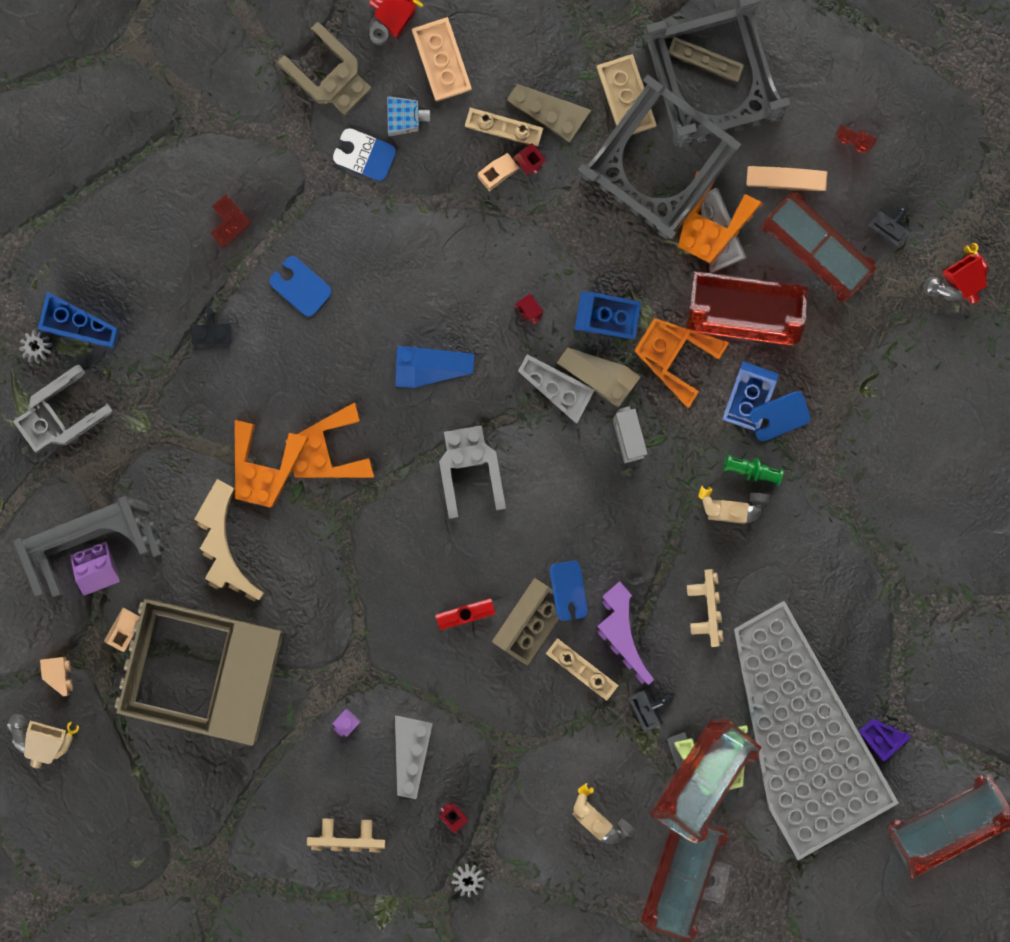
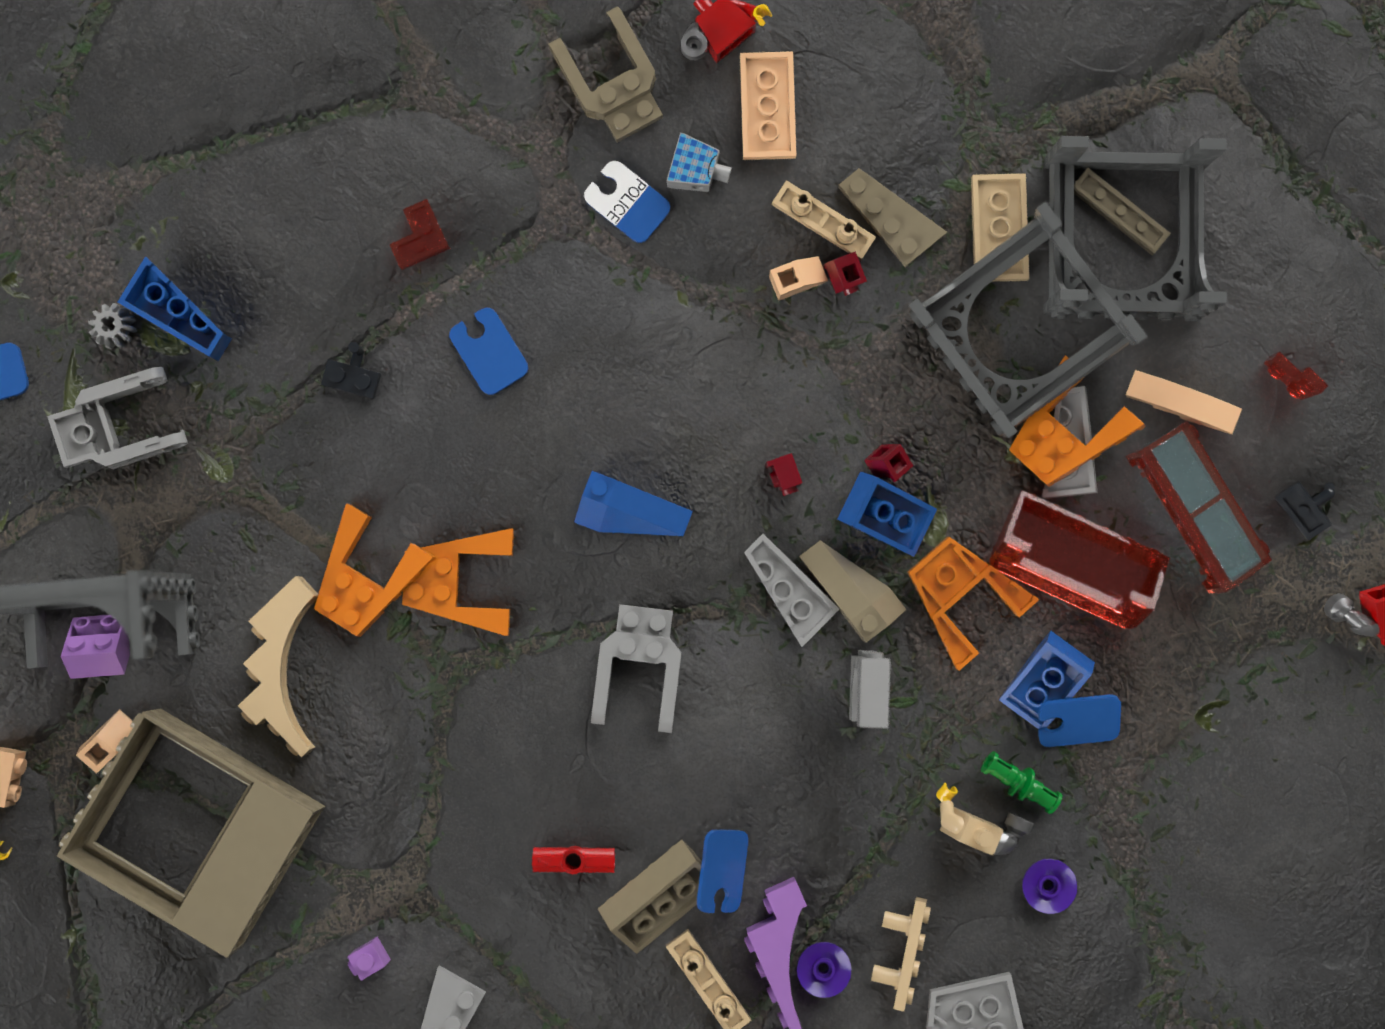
camera: 25 degrees right, 0 degrees up
none -> dark purple dish [797,942,851,998]
none -> dark red brick [864,444,913,482]
none -> dark purple dish [1022,859,1077,914]

